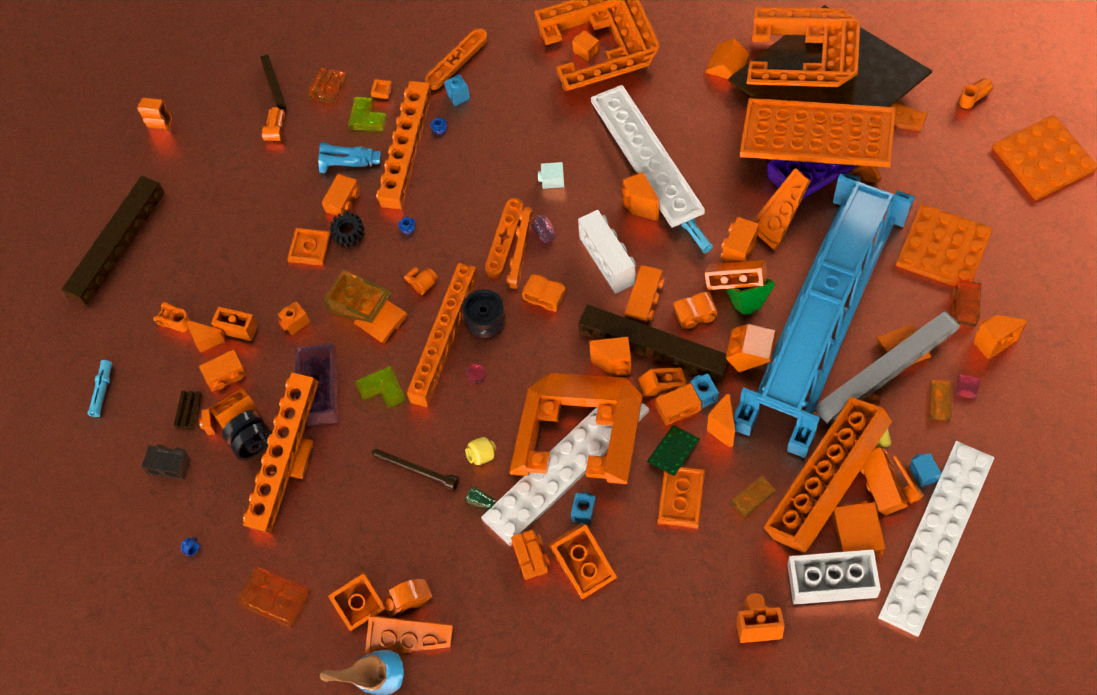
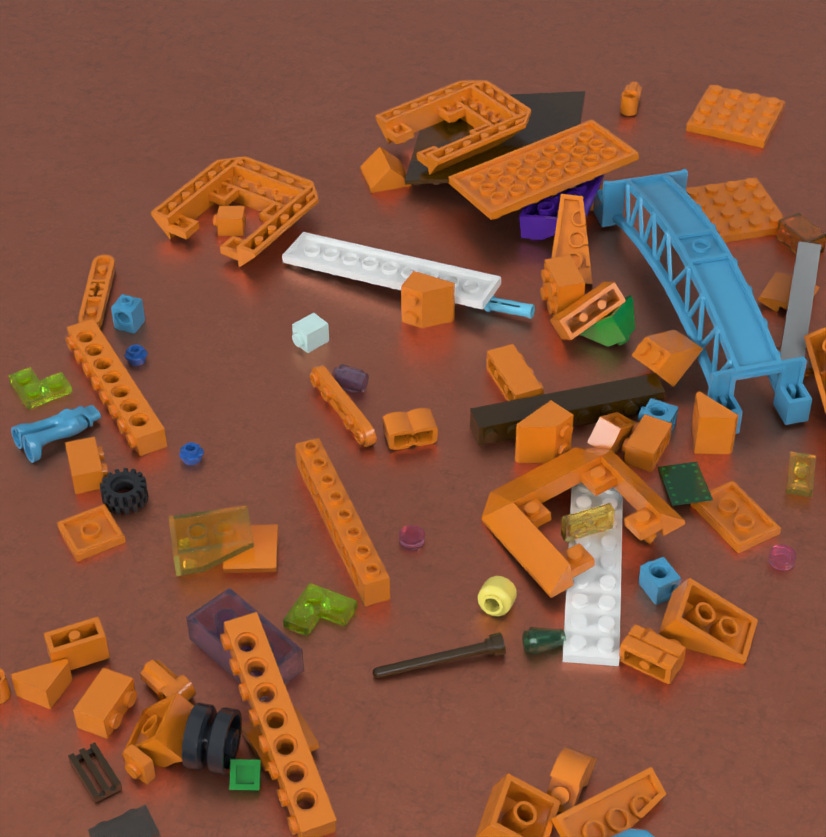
camera: 45 degrees left, 20 degrees down
orange brick [278,301,310,335] -> none
orange plate [371,79,392,99] -> none
orange piece [404,267,438,295] -> none
black wheel [462,289,506,338] -> none
orange piece [485,198,524,278] -> none
white brick [578,210,636,294] -> none
orange brick [673,292,717,329] -> none
none -> orange piece [140,659,196,701]
none -> green plate [229,759,262,790]
none -> clear yellow plate [561,503,615,542]
none -> clear pink tile [768,544,796,570]

